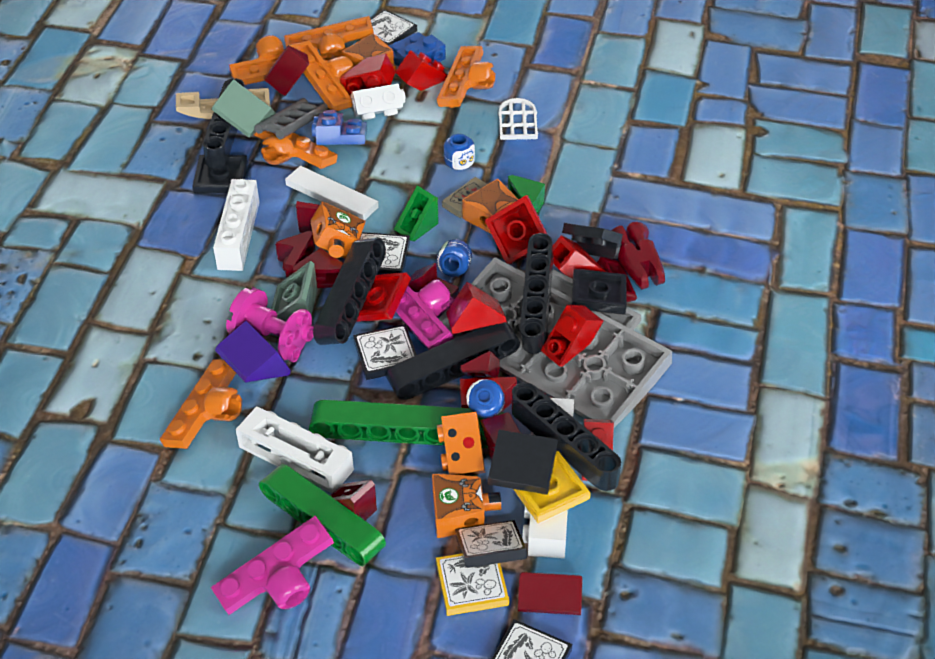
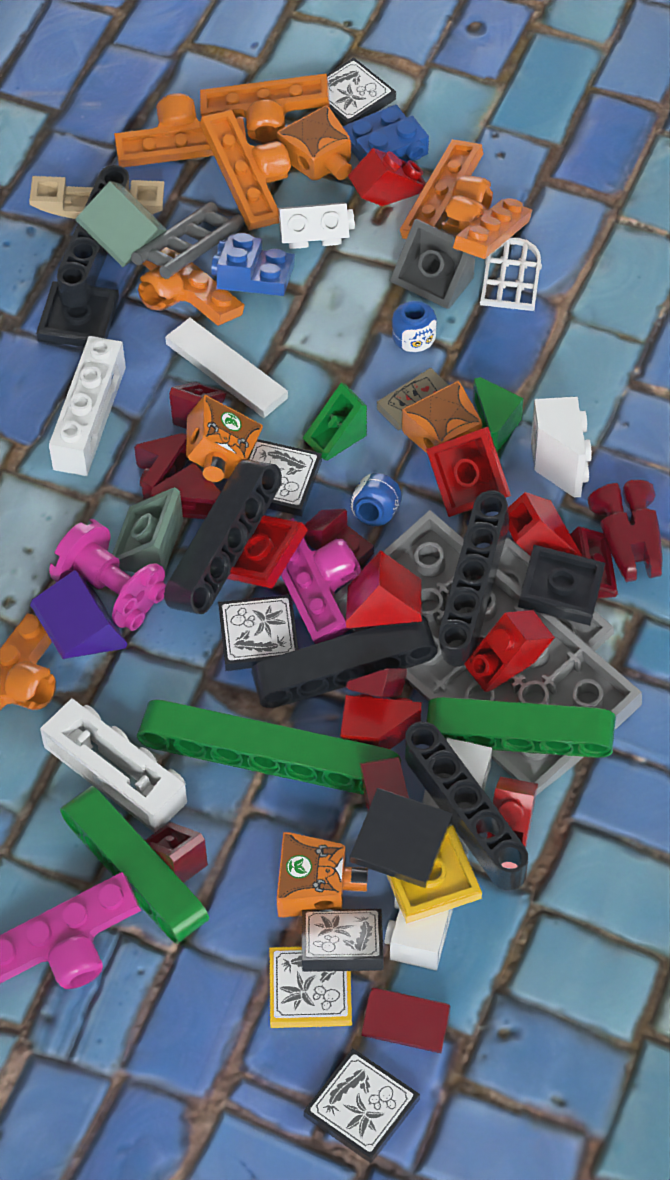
camera: 10 degrees right, 10 degrees up
dark red slope [264,45,309,96] -> none
red slope [340,53,396,97] -> none
orange brick [437,412,486,476] -> none
blue head [466,379,505,419] -> none
black bracket [562,223,623,259] -> none
none -> dark grey slope [390,219,475,309]
none -> green beam [426,697,616,758]
none -> orange plate [442,195,533,259]
none -> white slope [531,397,591,497]

